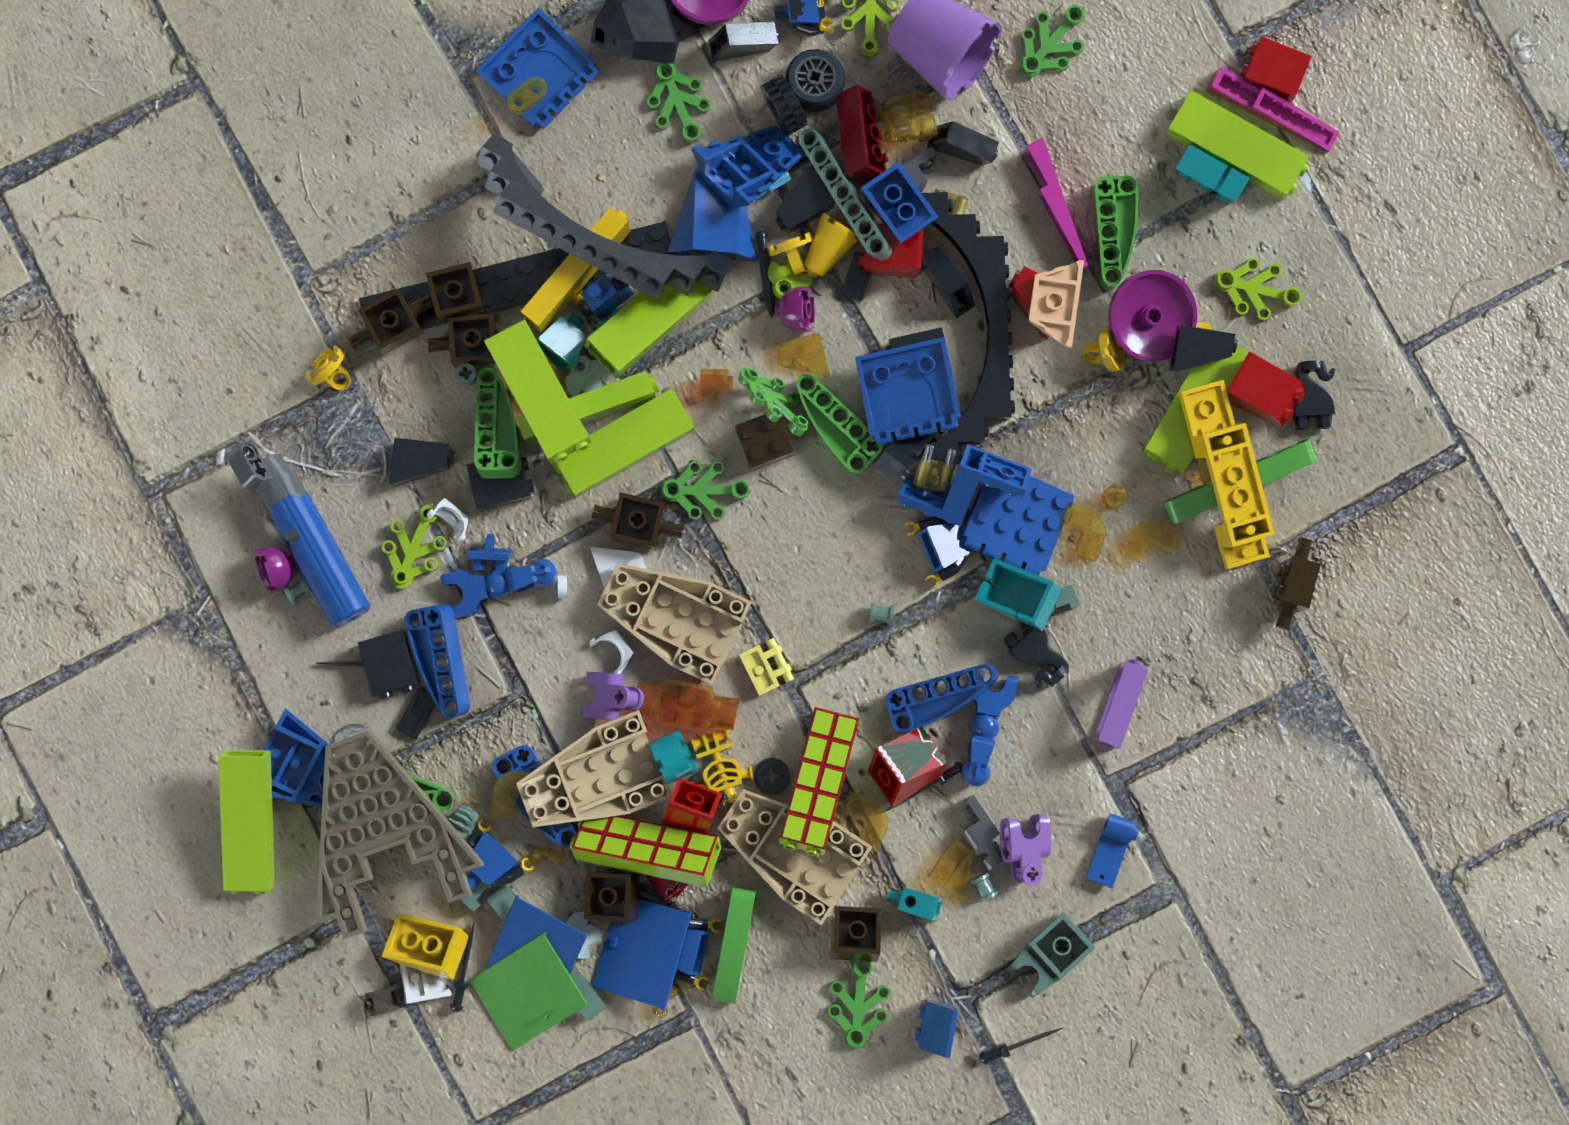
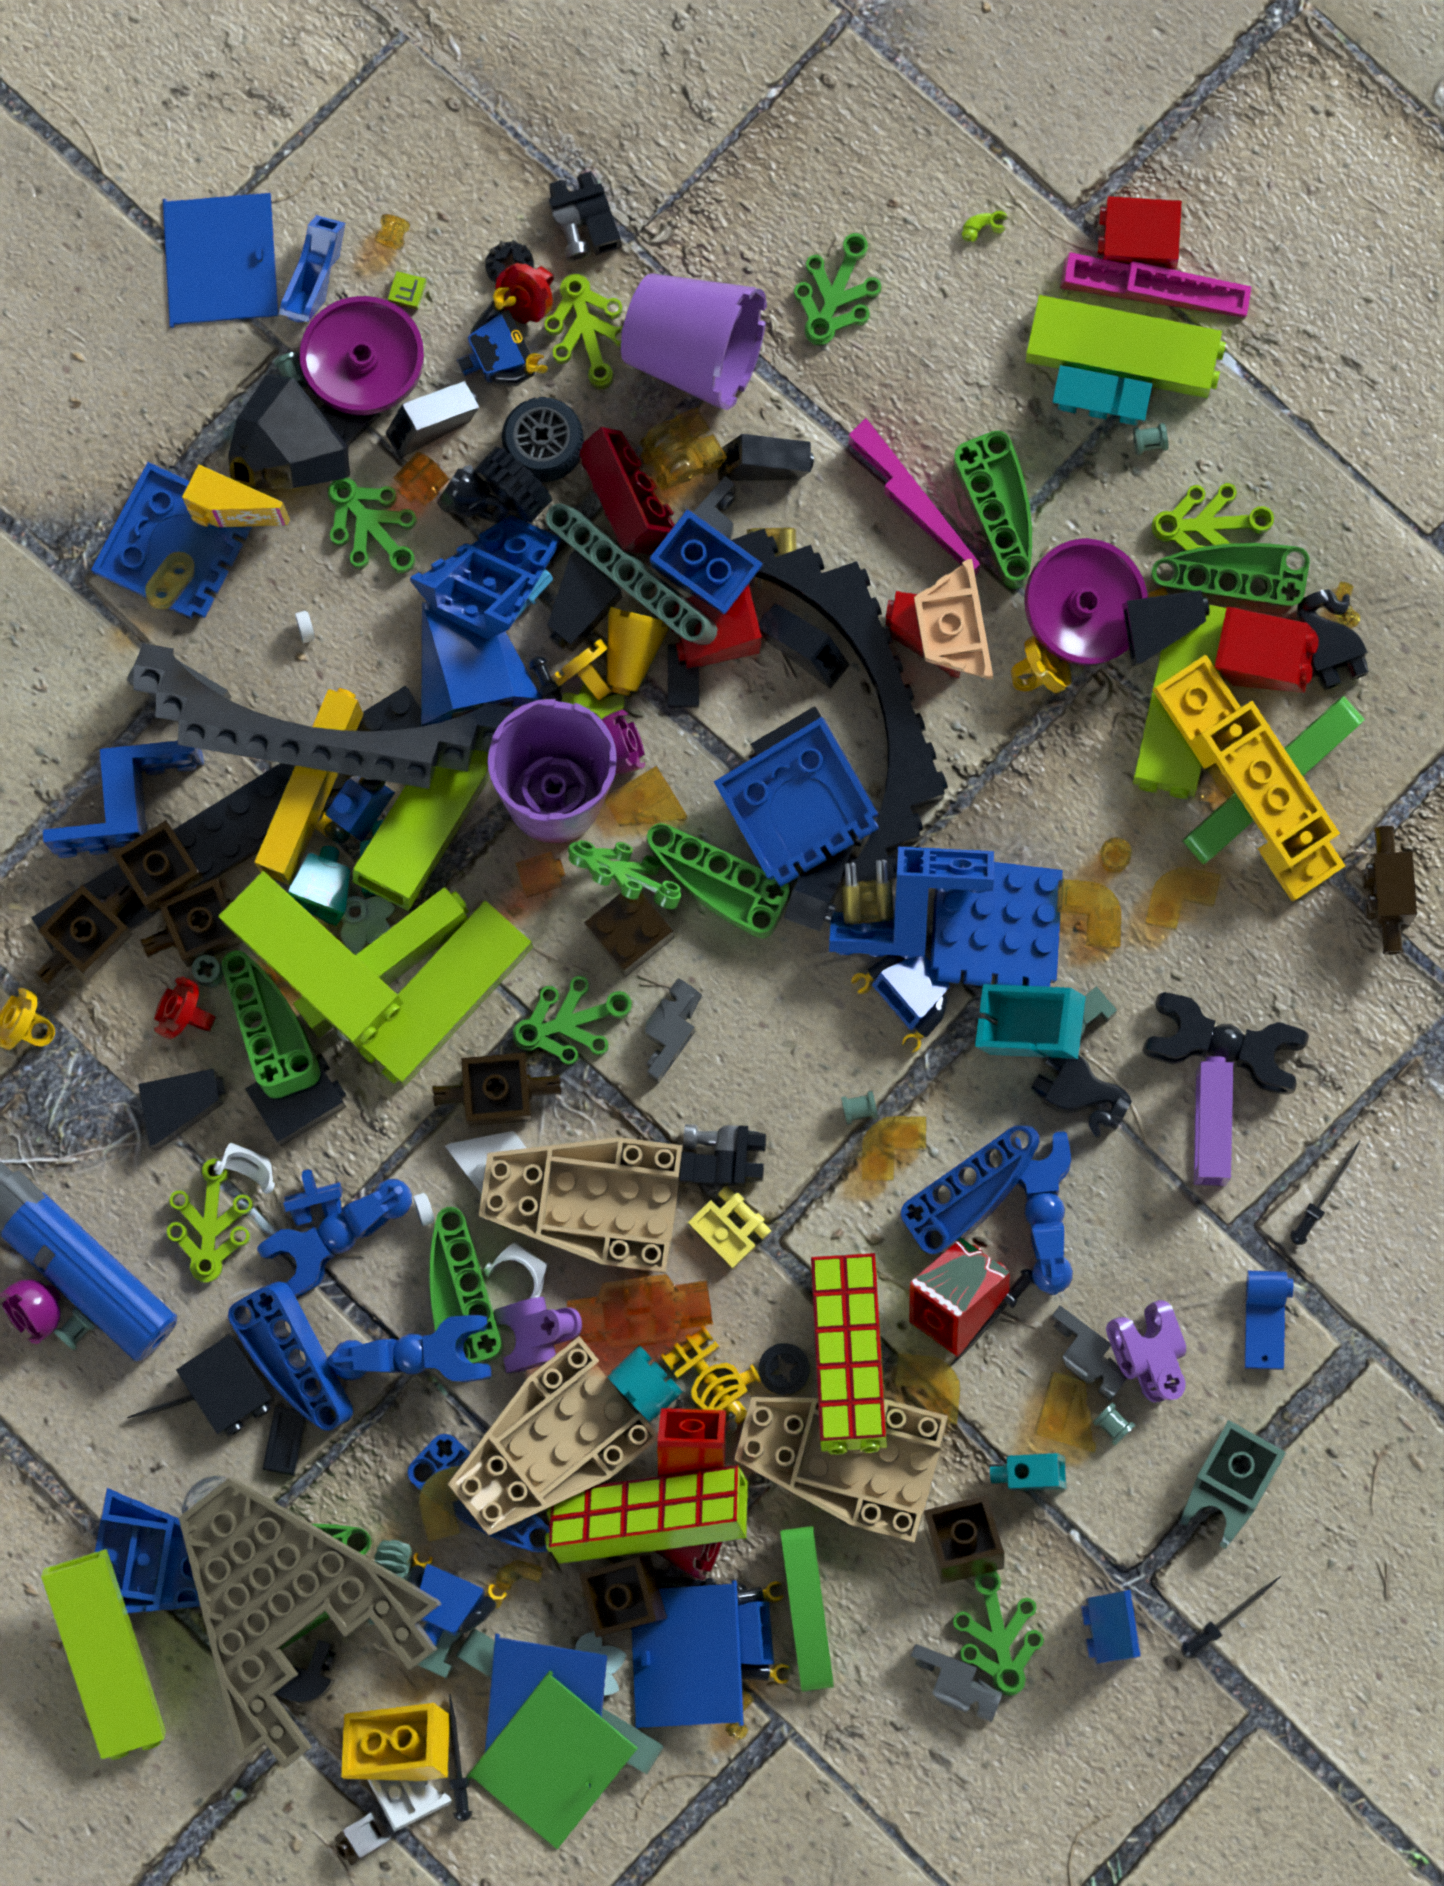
camera: 10 degrees left, 5 degrees down
none -> blue bracket [42,740,204,858]
none -> red tile [154,976,216,1039]
none -> yellow slope [182,464,290,527]
none -> black brick [274,1640,336,1702]
none -> white tile [295,611,315,644]
none -> blue piece [327,1315,491,1382]
none -> clear orange brick [393,451,450,506]
none -> bright green beam [430,1207,504,1364]
none -> black piece [437,465,510,523]
none -> medium lavender cone [488,699,616,843]
none -> dark grey plate [645,978,702,1083]
none -> black hips [680,1124,767,1187]
none -> clear yellow plate [862,1116,926,1181]
none -> dark grey plate [911,1644,1002,1722]
none -> lime arm [962,210,1007,242]
none -> sand green bush [1133,423,1169,455]
none -> black piece [1142,992,1309,1095]
none -> bright green beam [1150,543,1310,607]
none -> black sword [1290,1140,1360,1245]
none -> clear yellow arm [1334,581,1360,628]

